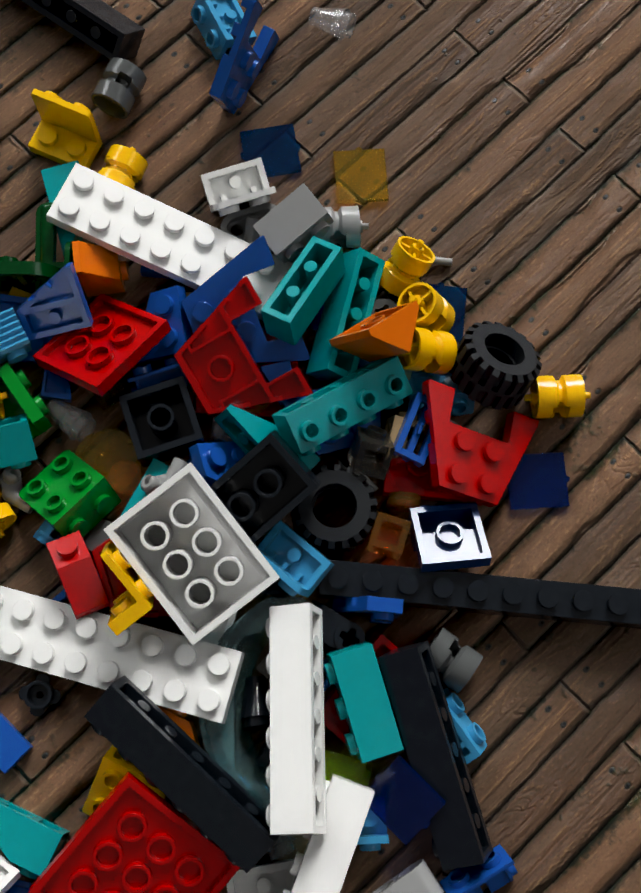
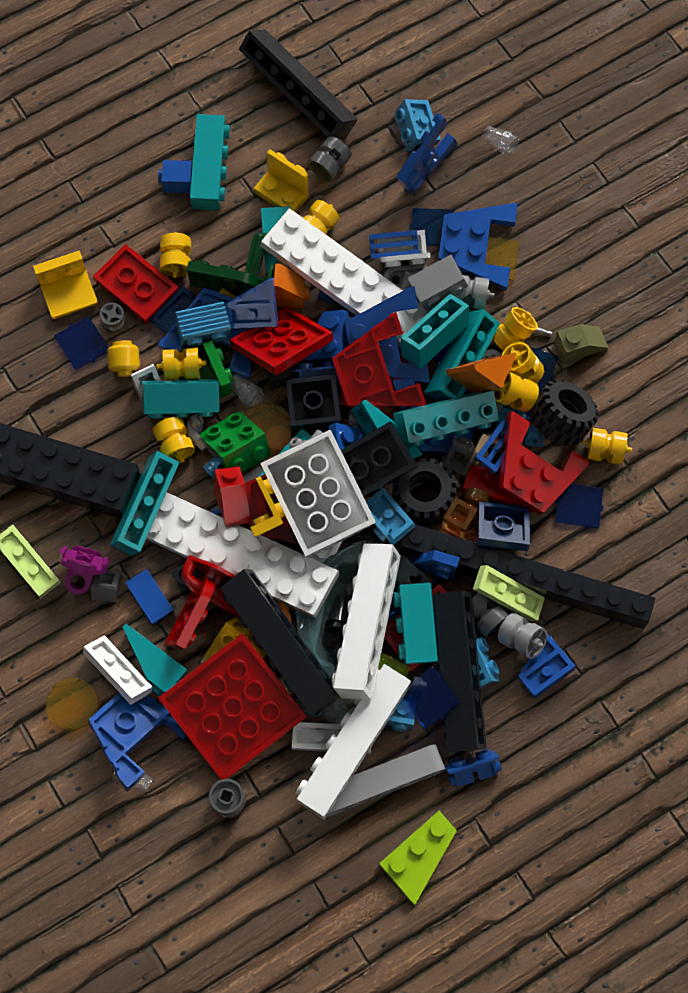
camera: 15 degrees right, 5 degrees down
none -> red plate [163,555,239,650]
none -> blue tile [369,230,419,259]
none -> blue wing [438,203,518,291]
none -> yellowish green plate [473,565,545,622]
none -> light grey wheel [498,613,547,659]
none -> blue wing [518,633,576,699]
none -> olive slope [554,324,608,364]

